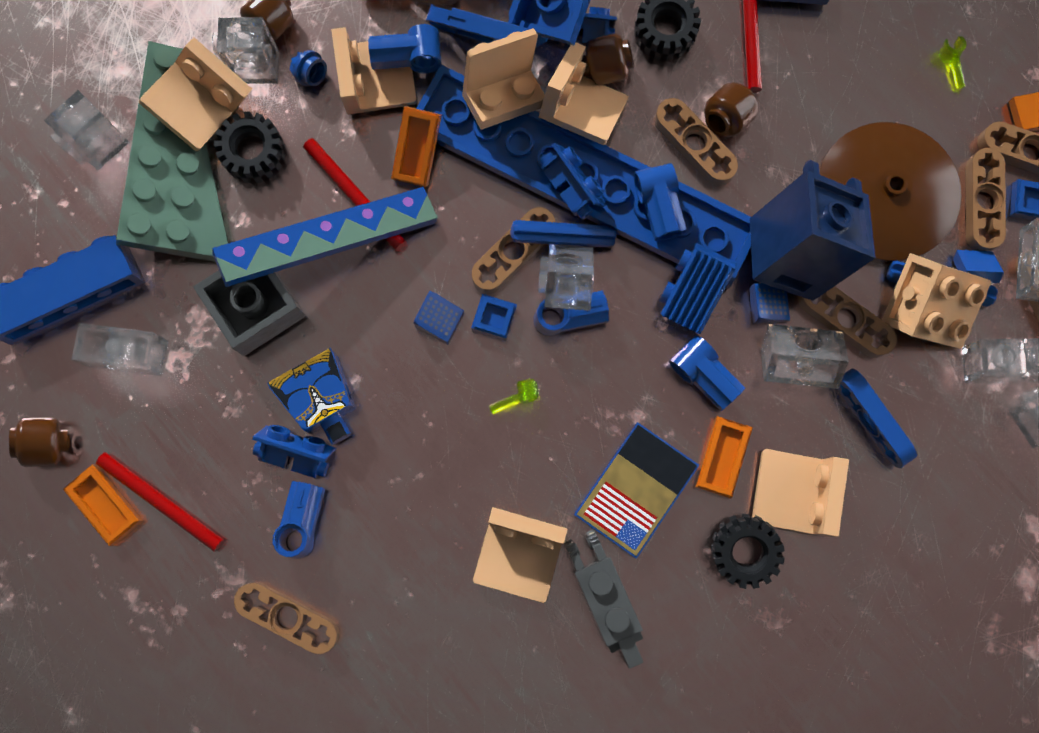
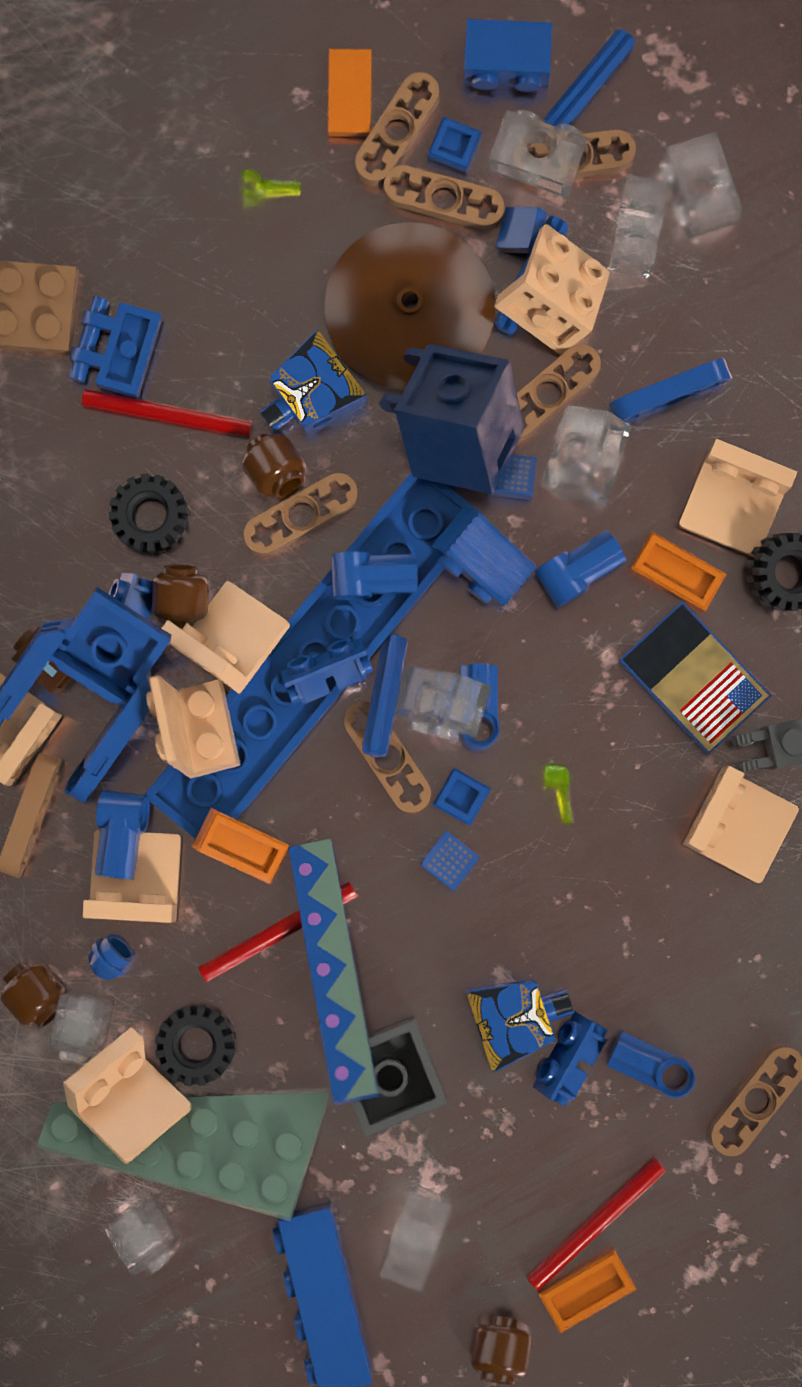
camera: 75 degrees left, 5 degrees up
none -> torso [259,330,367,434]

